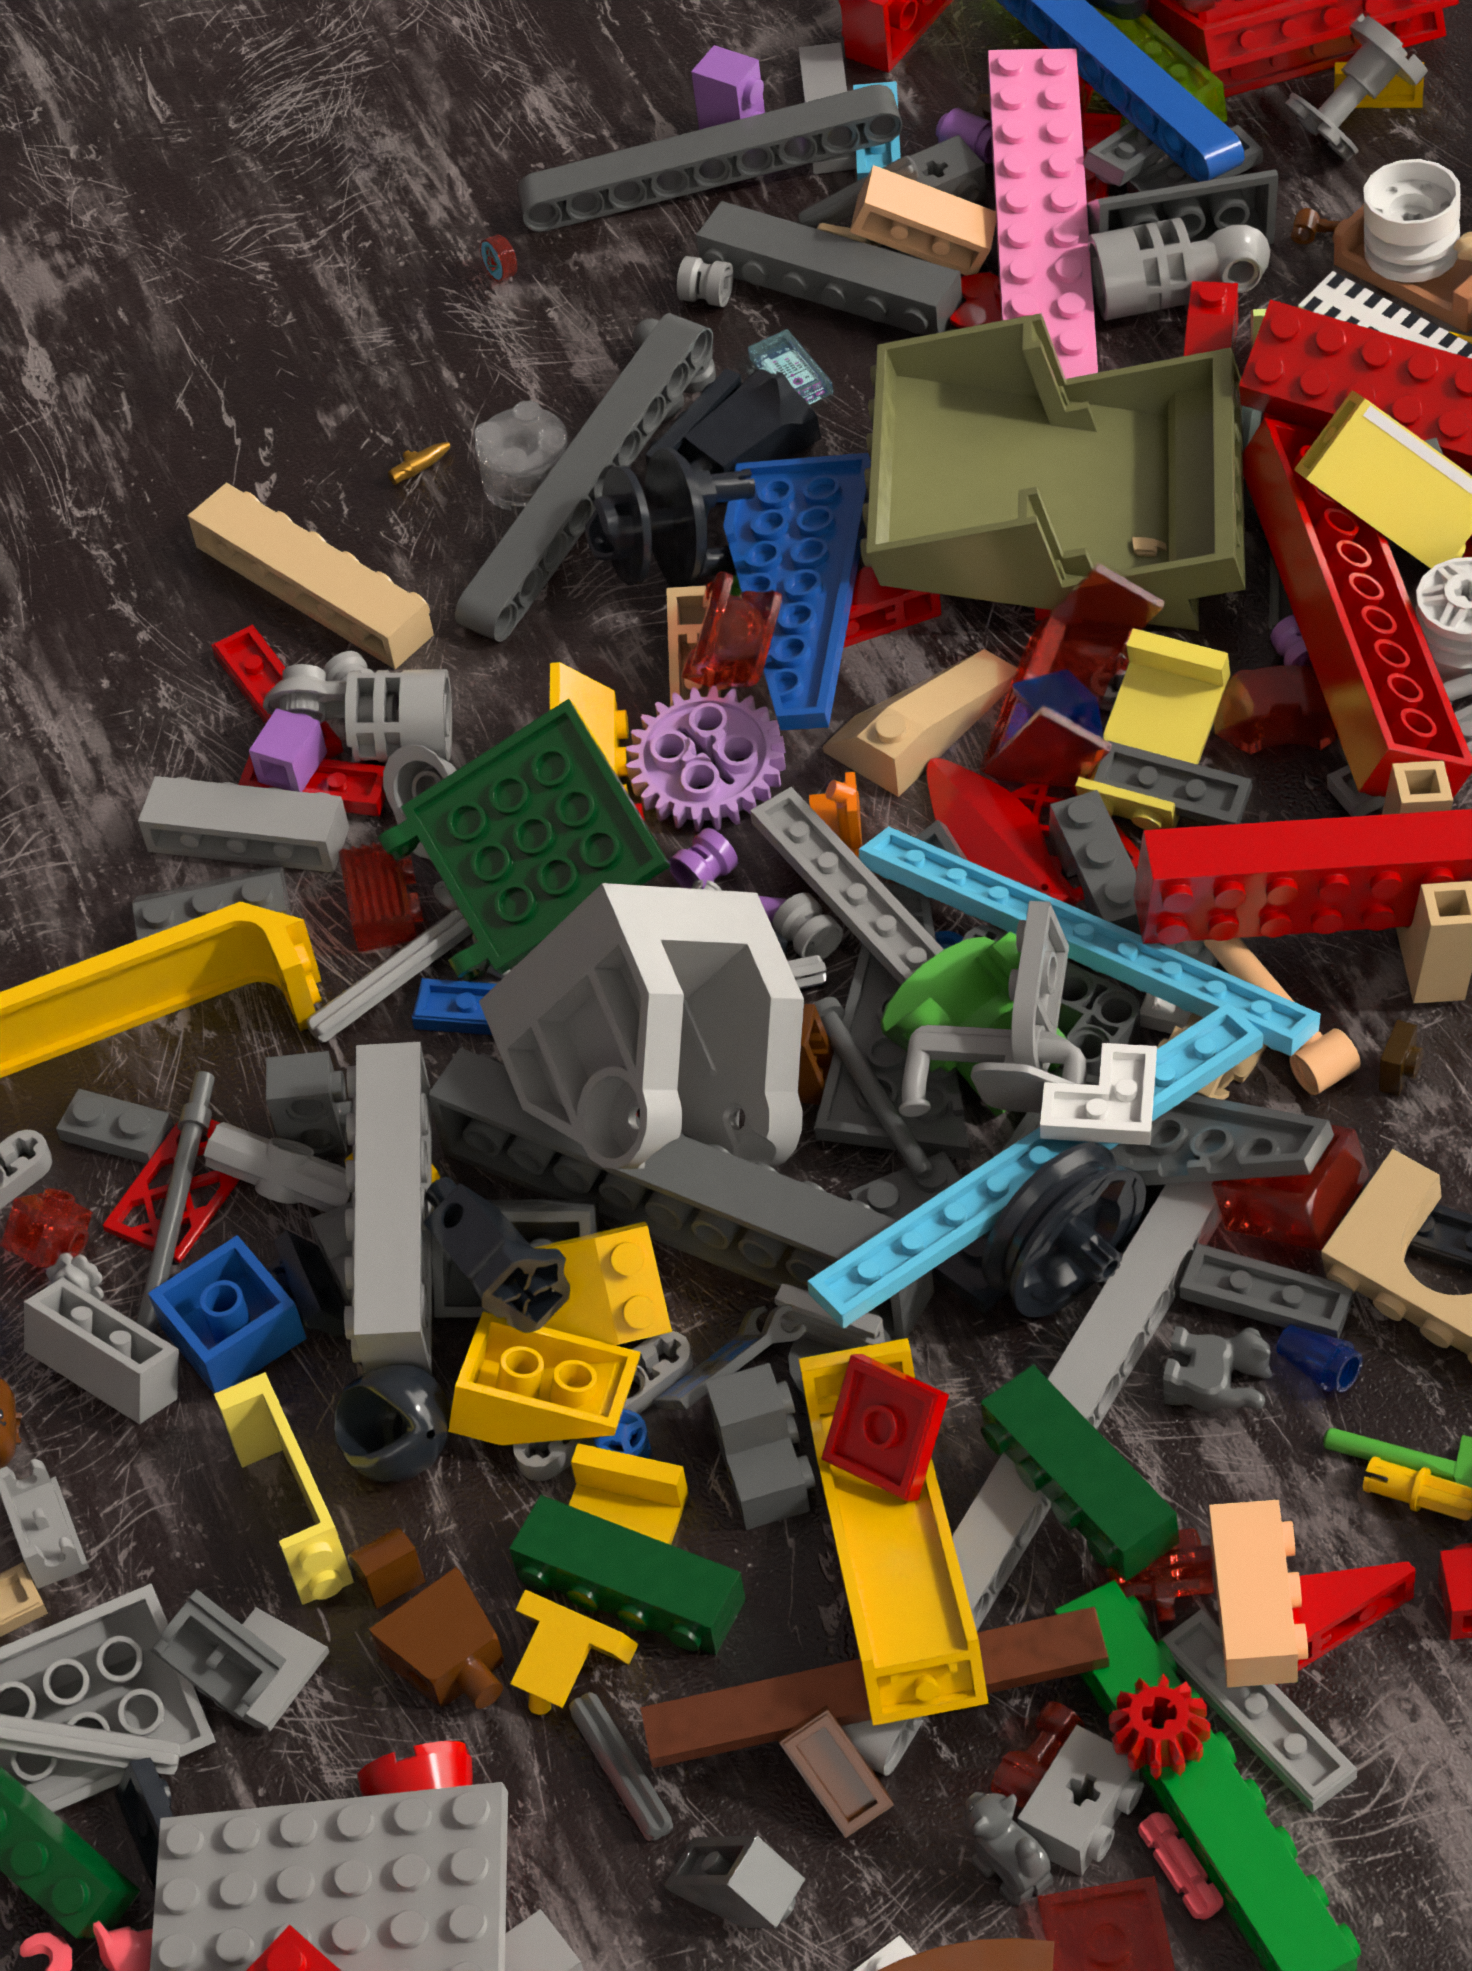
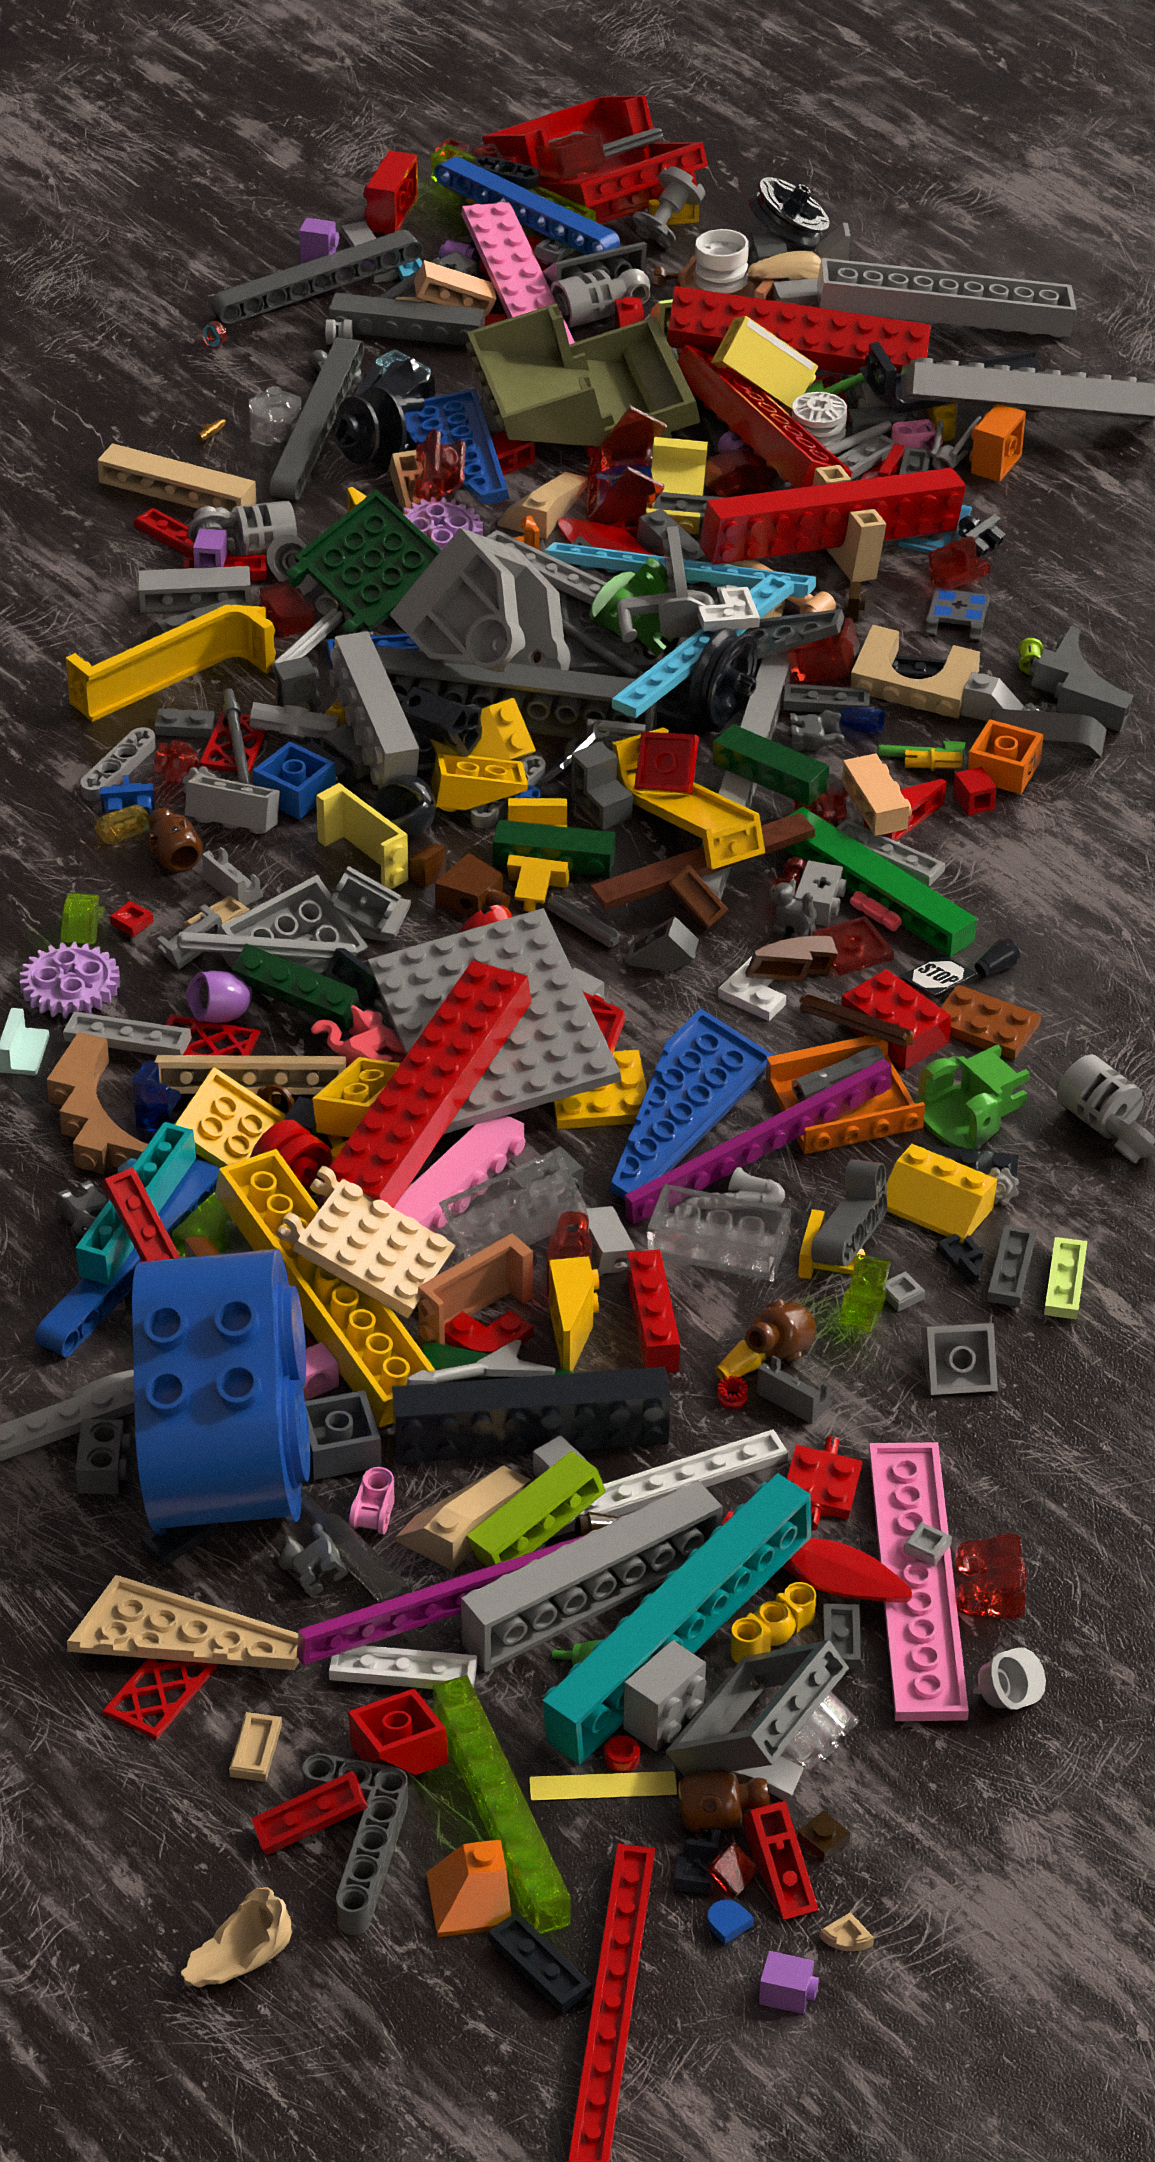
camera: 25 degrees left, 10 degrees down
red gear [1109,1673,1211,1780] -> none

